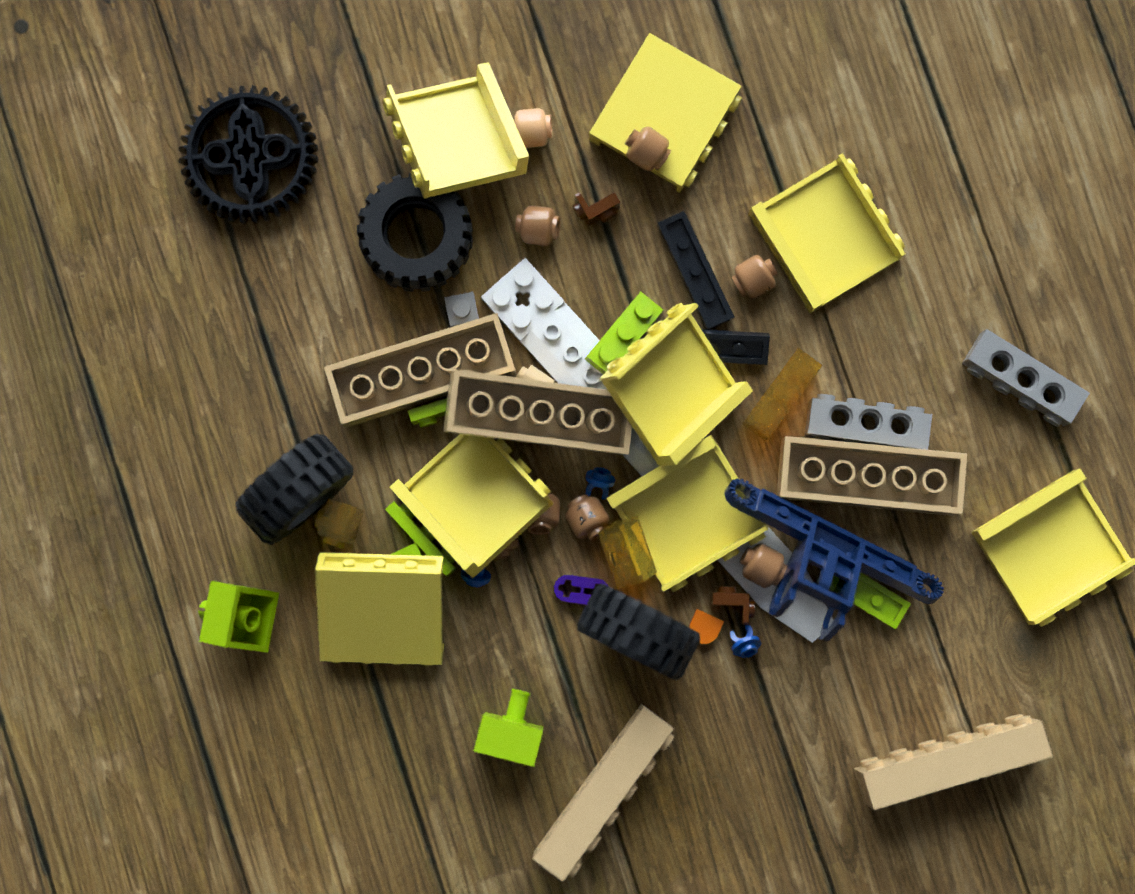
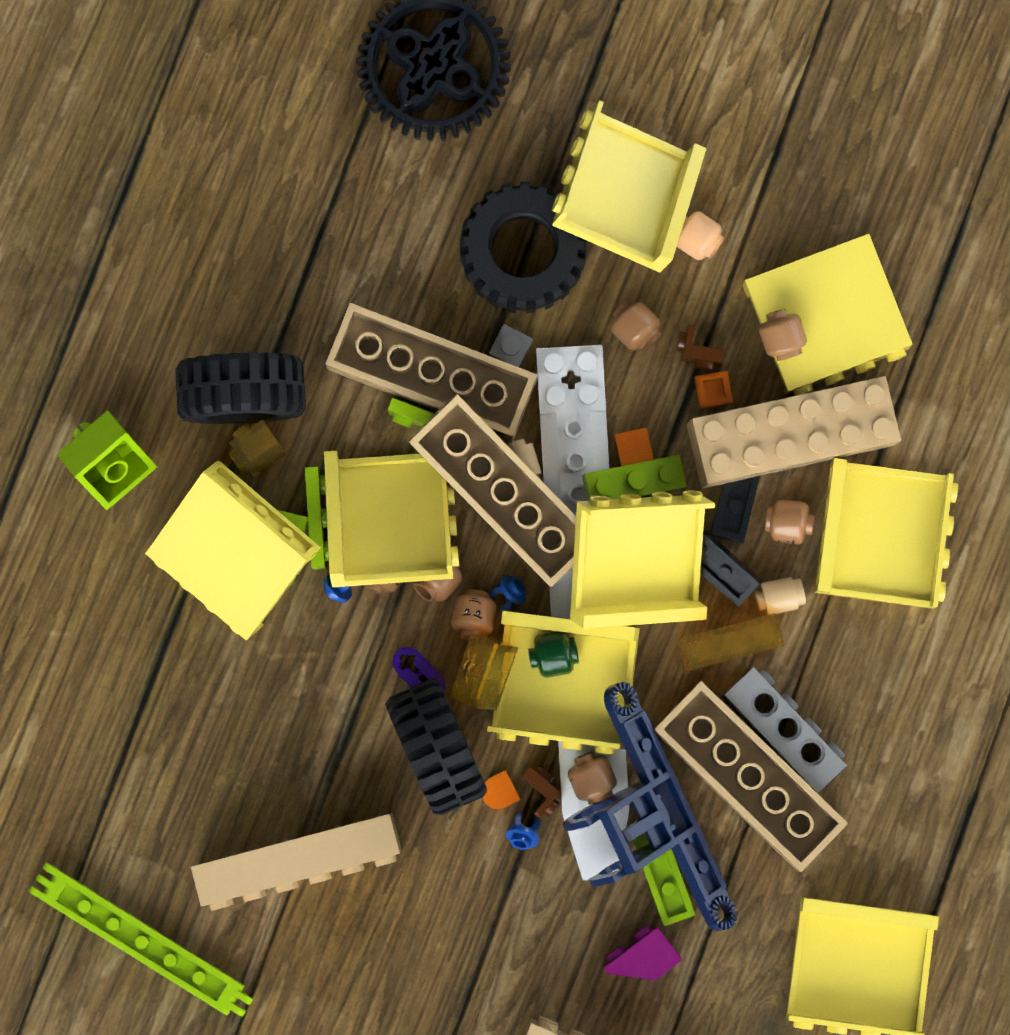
camera: 40 degrees right, 0 degrees up
lime brick [474,688,544,767] -> none
light grey brick [962,329,1090,427] -> none
none -> dark green head [528,631,579,678]
none -> magenta slope [603,925,682,980]
none -> orange tile [614,427,654,466]
none -> tan brick [686,376,901,489]
none -> orange tile [694,371,733,410]
none -> tan brick [755,577,806,616]

